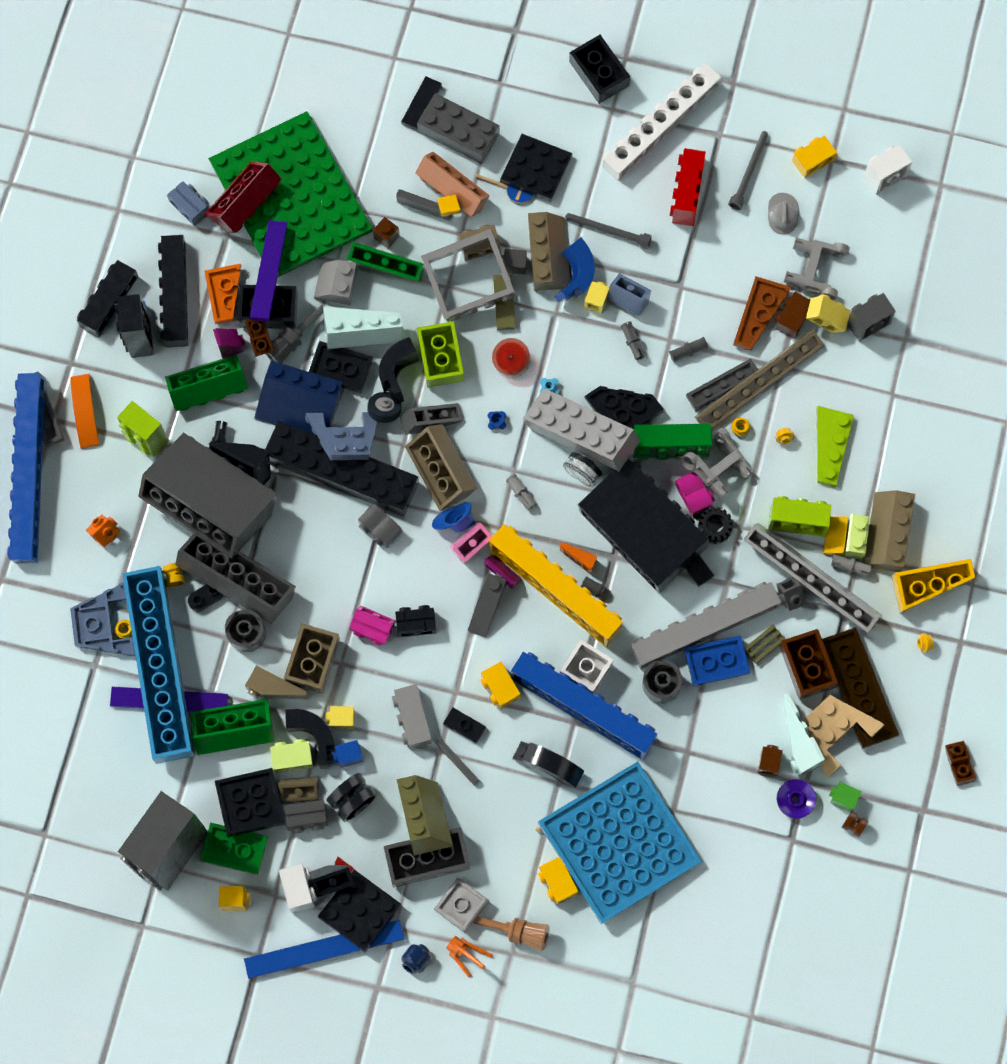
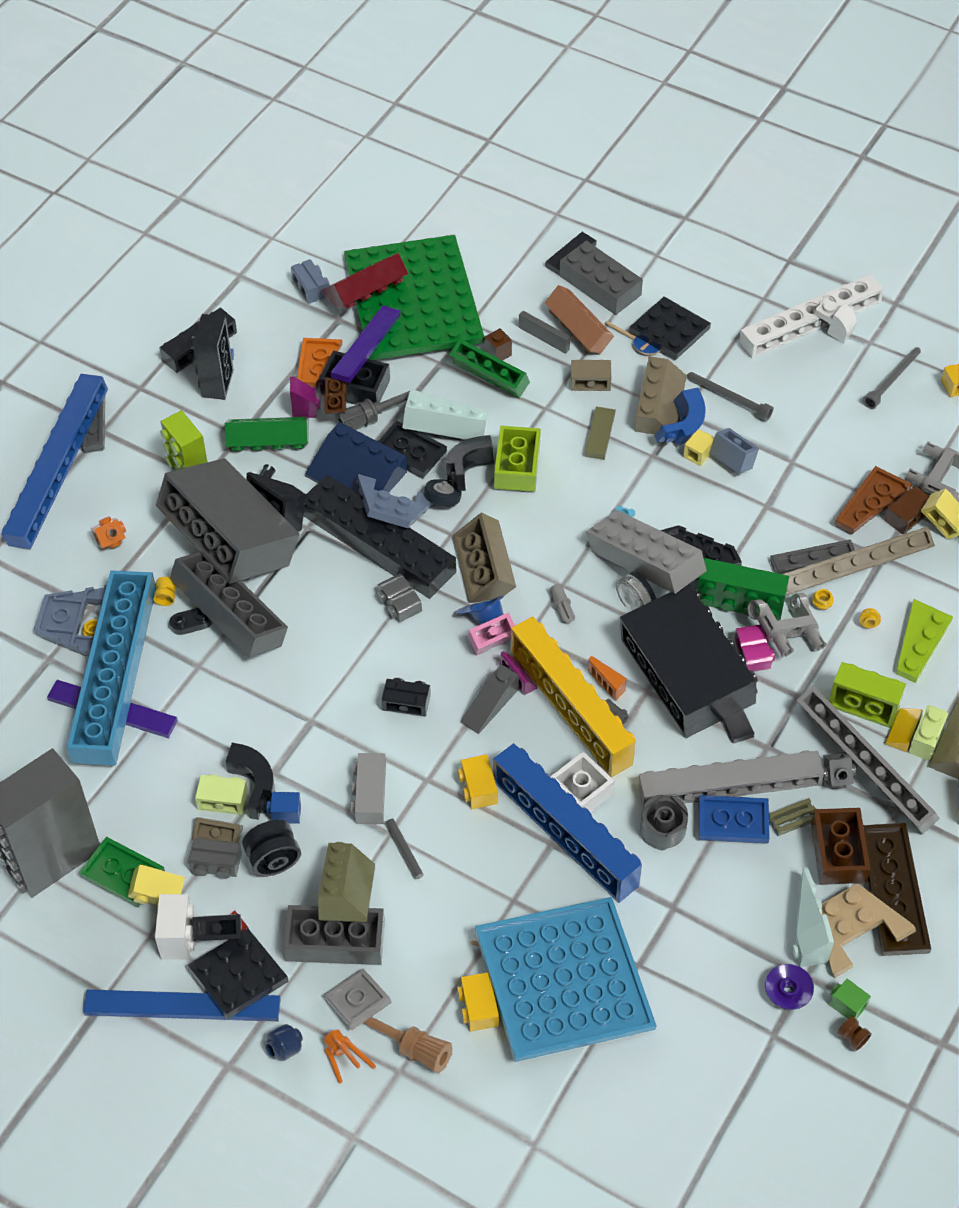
camera: 15 degrees right, 20 degrees down
orange slope [70,374,100,449] -> none
black brick [158,235,188,348] -> none
green slope [191,699,275,755] -> none
black plate [215,768,285,838] -> none
yellow brick [219,886,251,911] -> none
dark grey brick [225,609,266,652] -> none
dark tan slope [245,665,309,699] -> none
dark tan brick [284,623,340,694] -> none
light grey slope [314,260,358,305] -> none
light yellow brick [326,706,355,730] -> none
dark pink brick [349,606,396,645] -> none
dark grey slope [400,403,464,435] -> none
light grey window [421,229,516,322] -> none
yellow tile [437,195,460,217] -> none
black plate [443,707,486,744] -> none
blue plate [487,411,506,430] -> none
clear red piece [492,338,531,378] -> none
dark grey brick [502,249,527,275] -> none
black arch [512,741,584,788] -> none
black brick [569,34,630,104] -> none
dark grey pin [620,321,646,360] -> none
red wedge [669,148,706,226] -> none
dark grey pin [669,337,708,362] -> none
black tyre [698,507,733,544] -> none
reddish brown brick [757,745,783,776] -> none
light grey piece [768,193,798,234] -> none
light grey pin [831,554,871,577] -> none
none -> light yellow brick [128,865,185,908]
none -> white brick [814,297,857,343]

